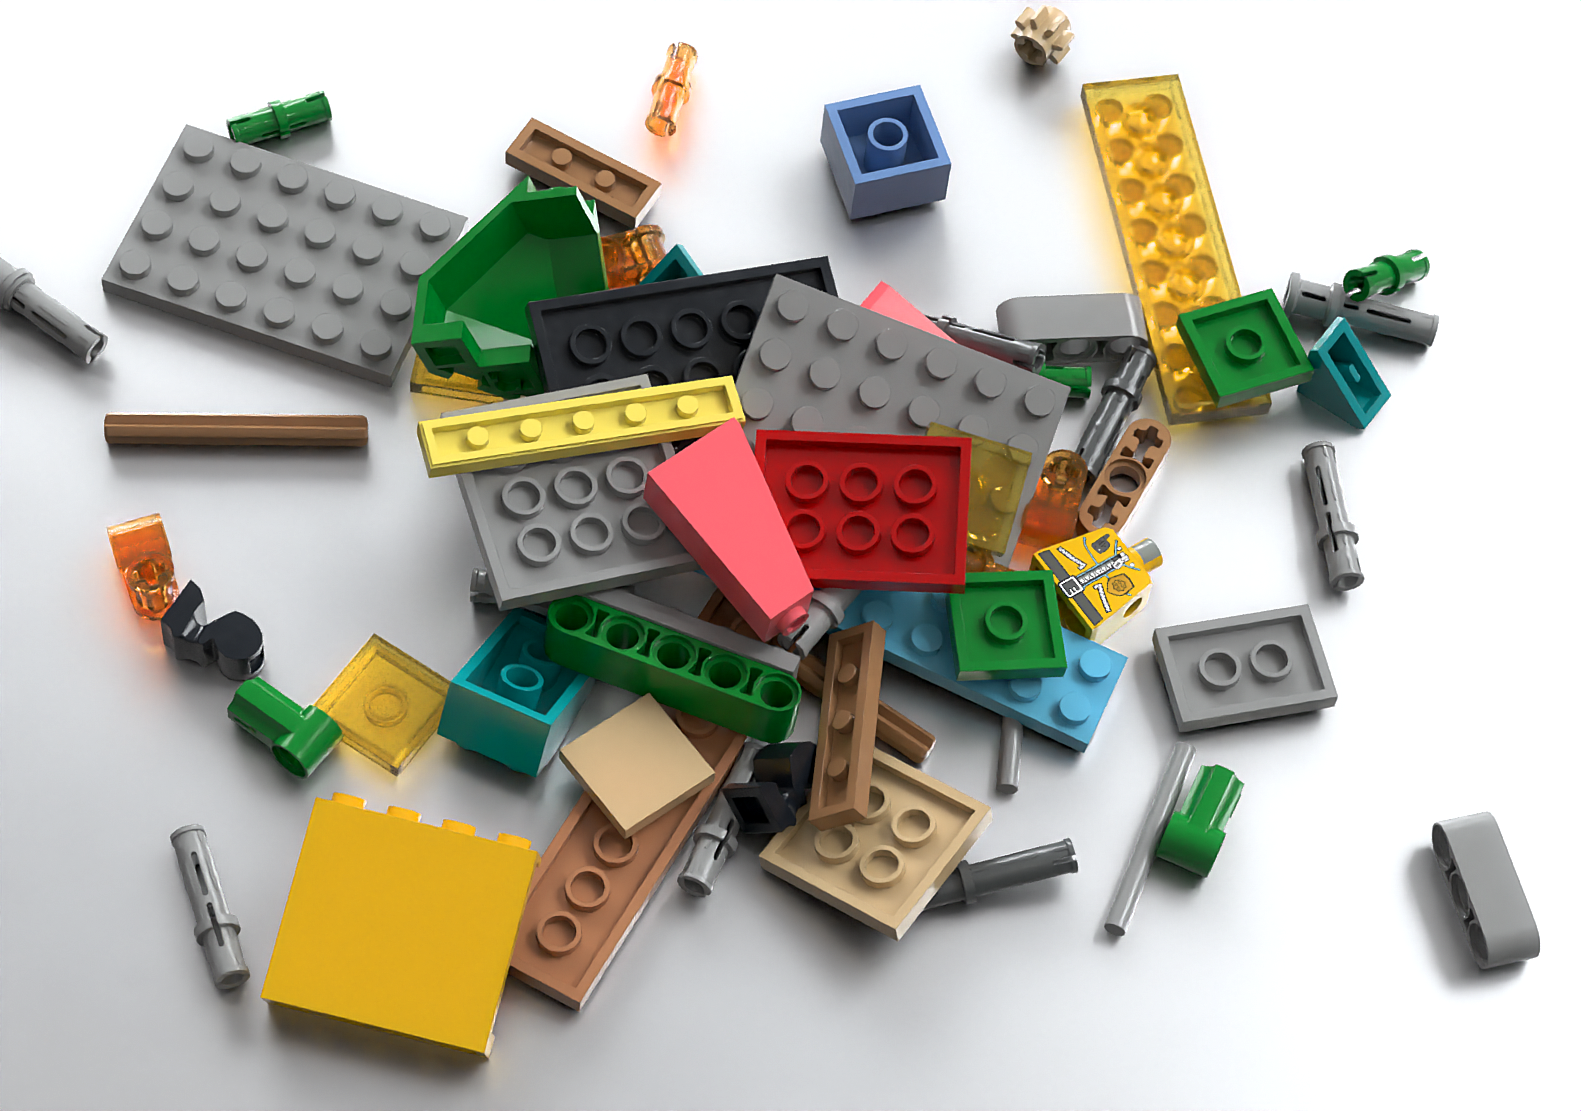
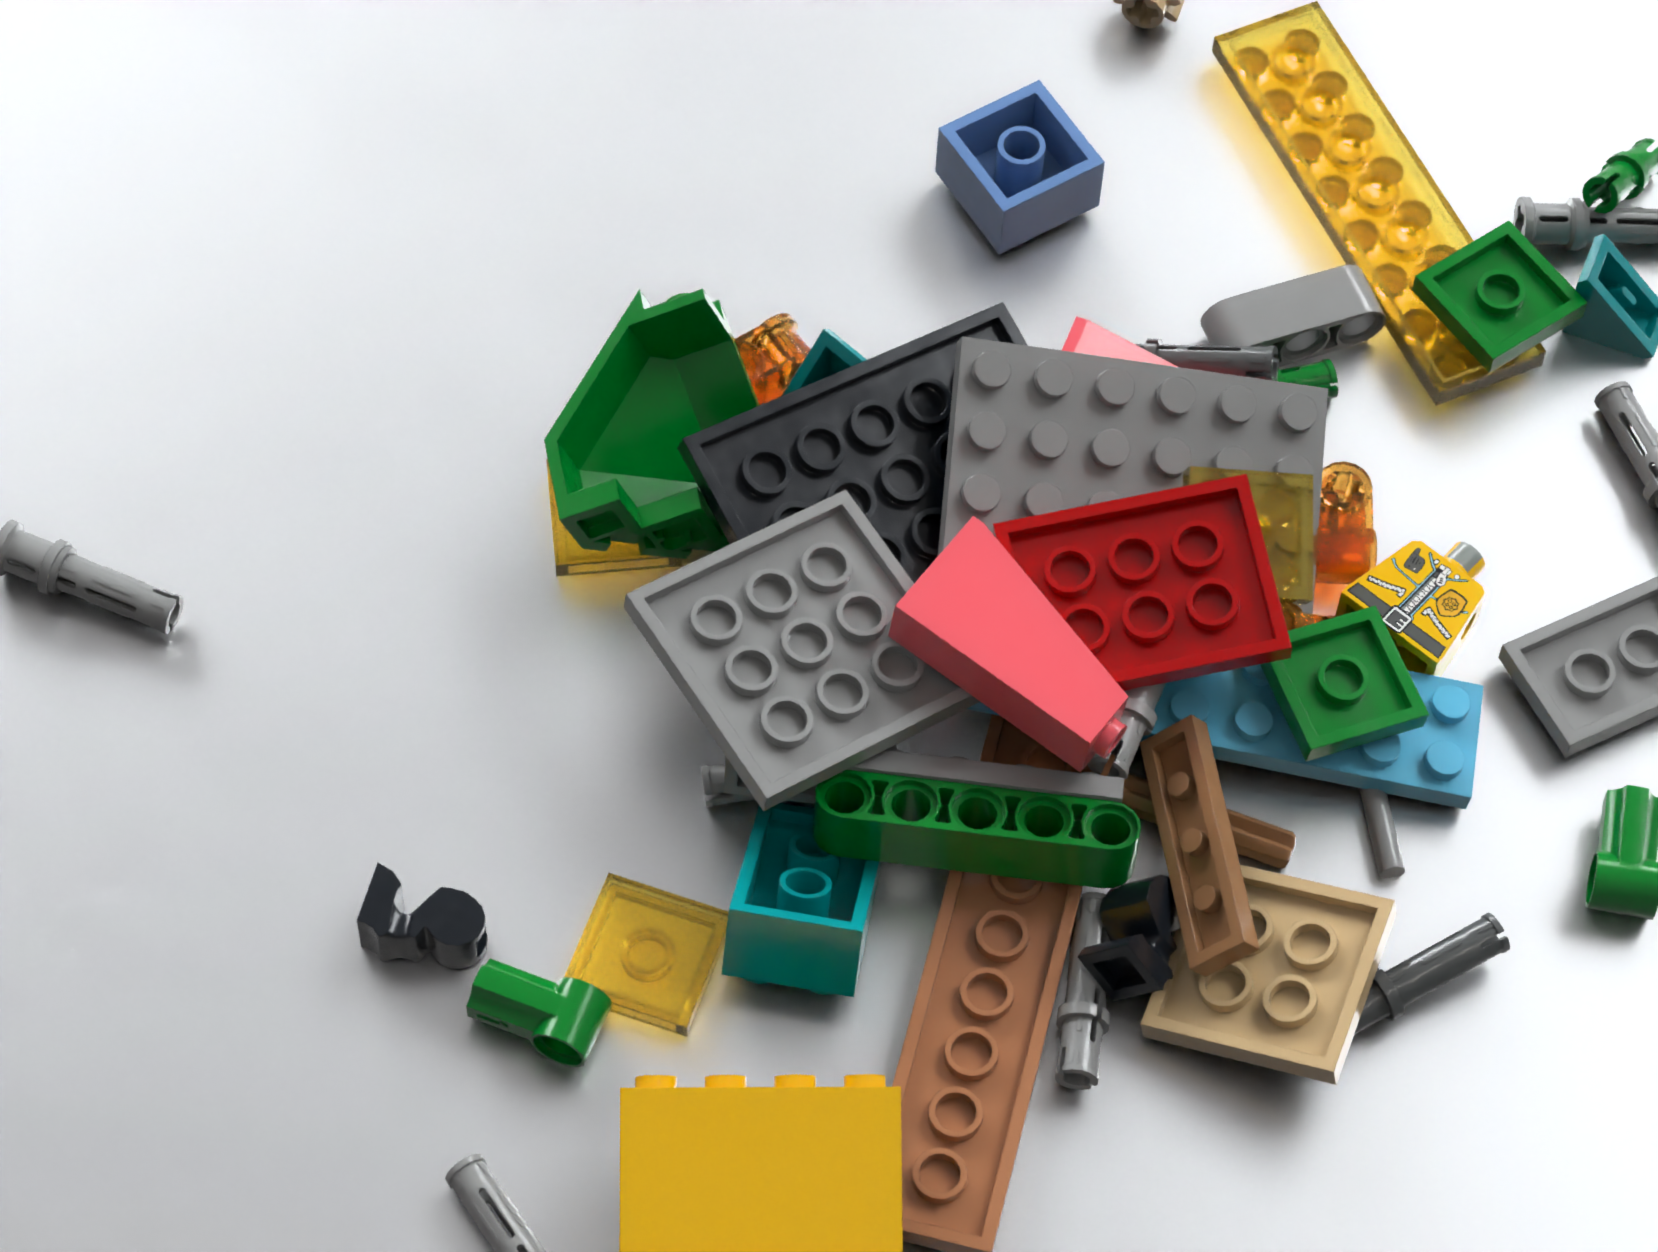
camera: 10 degrees left, 0 degrees up
light grey plate [101,124,469,388] -> none
medium nougat axle [104,412,368,446] -> none
clear orange piece [106,512,180,621] -> none
green pin [226,89,332,145] -> none
light yellow tile [416,376,746,478] -> none
medium nougat plate [505,118,662,230] -> none
tan tile [559,693,715,839] -> none
clear orange pin [645,42,698,137] -> none
dark grey pin [1065,345,1157,485] -> none
medium nougat beam [1076,418,1171,538] -> none
light grey bar [1104,742,1196,936] -> none

